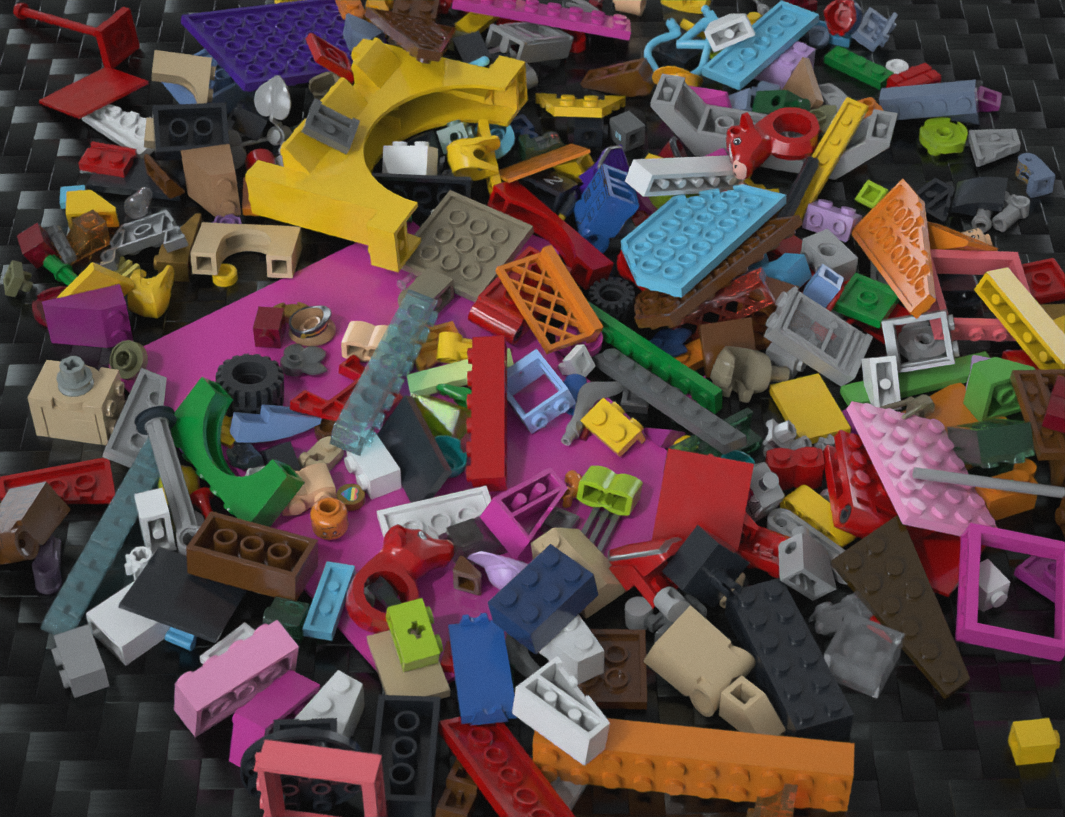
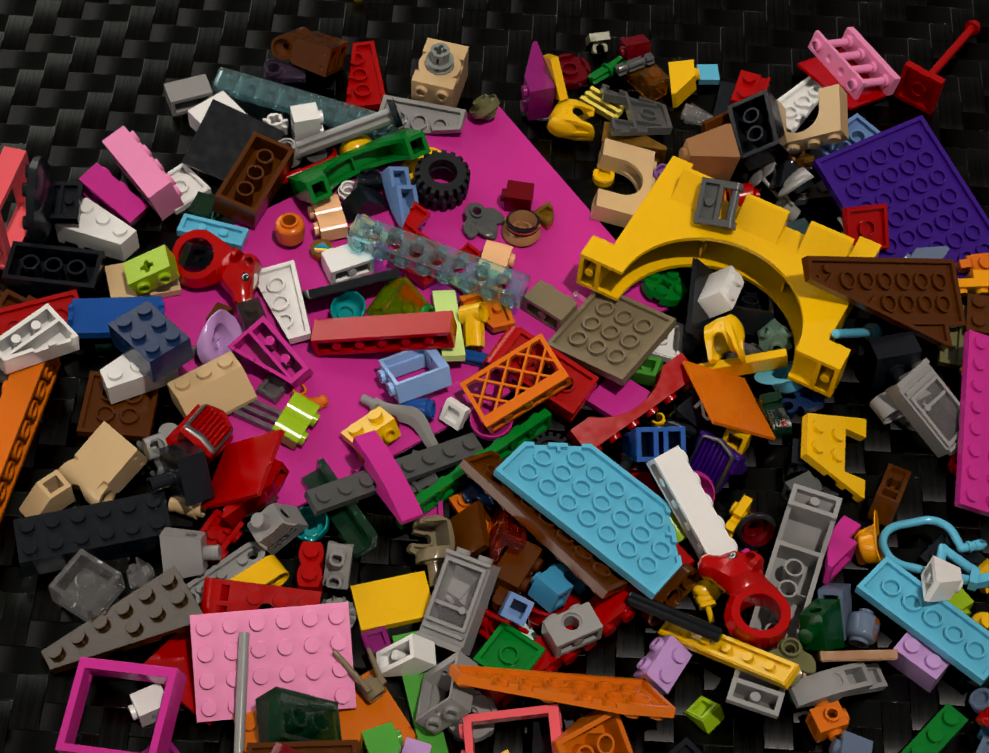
camera: 90 degrees right, 10 degrees up
none -> dark pink slope [352,430,423,525]
none -> bright pink fence [808,27,901,100]

